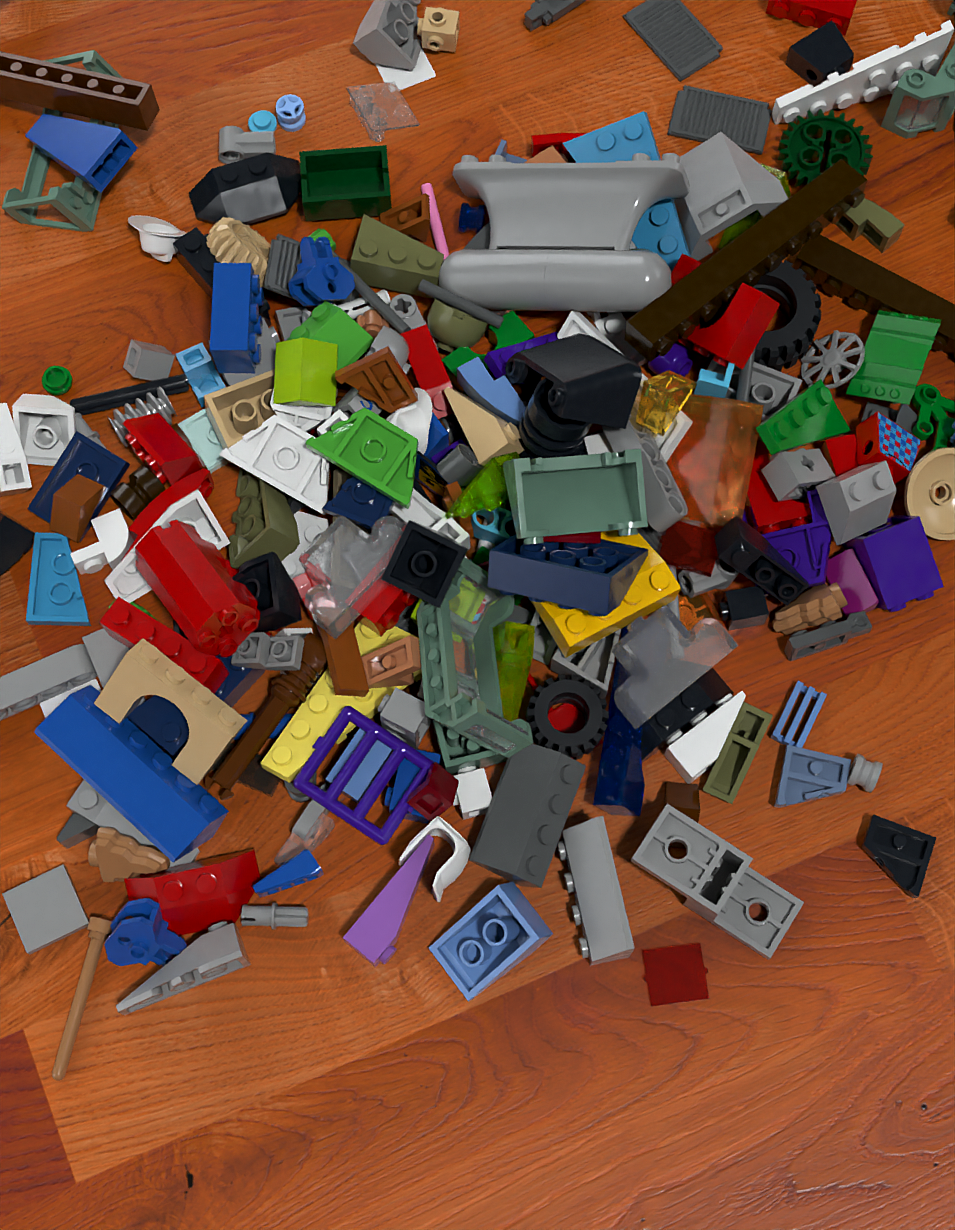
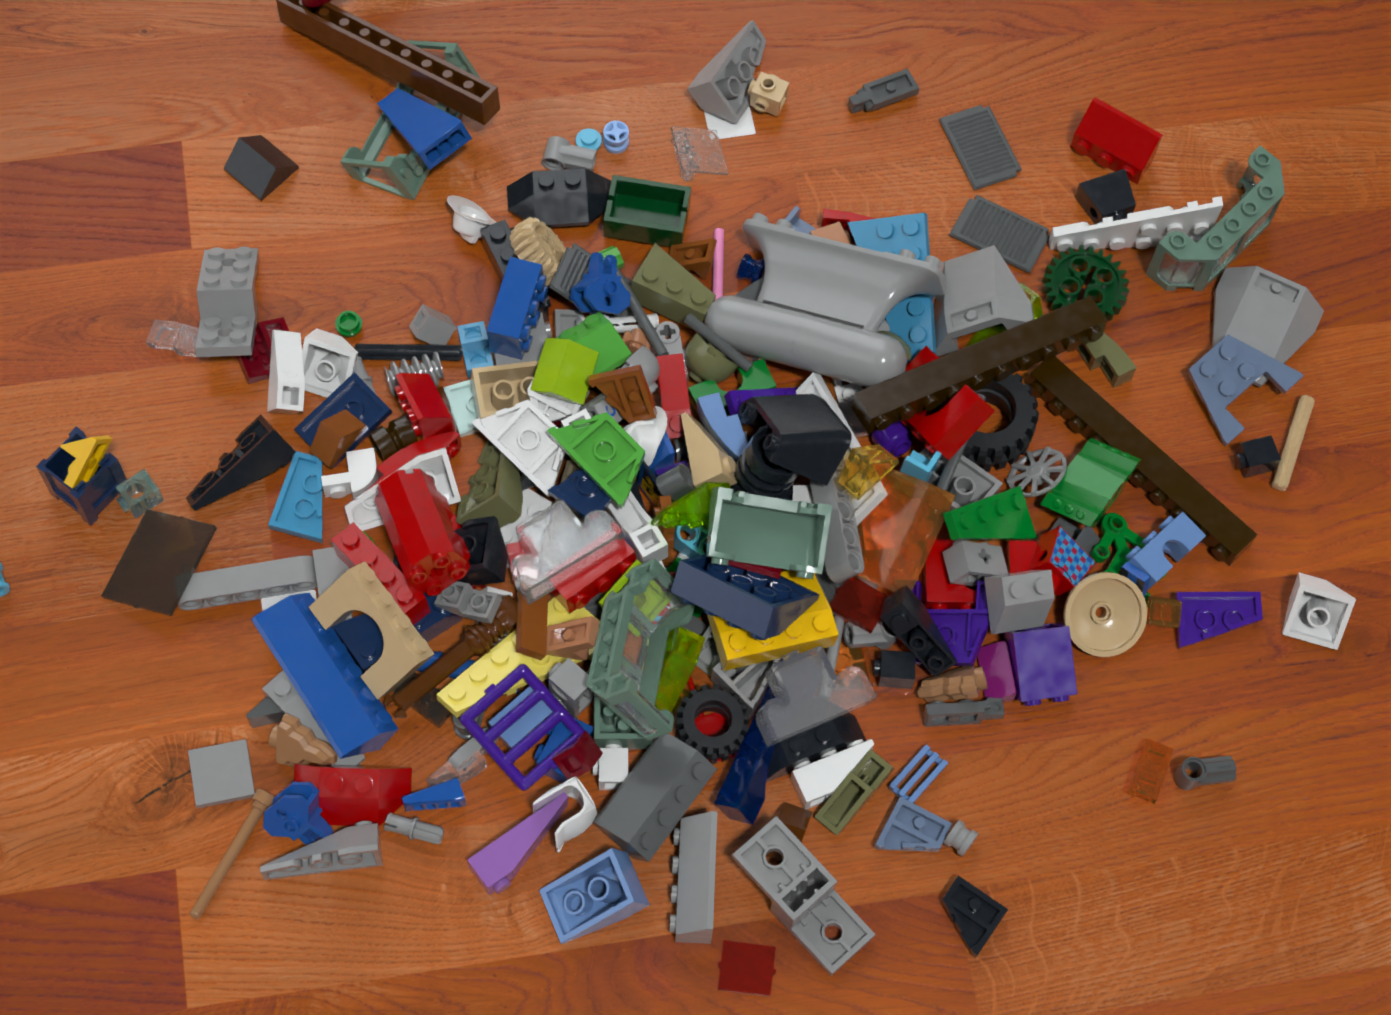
camera: 10 degrees right, 5 degrees down
black slope [381,520,468,608] -> none

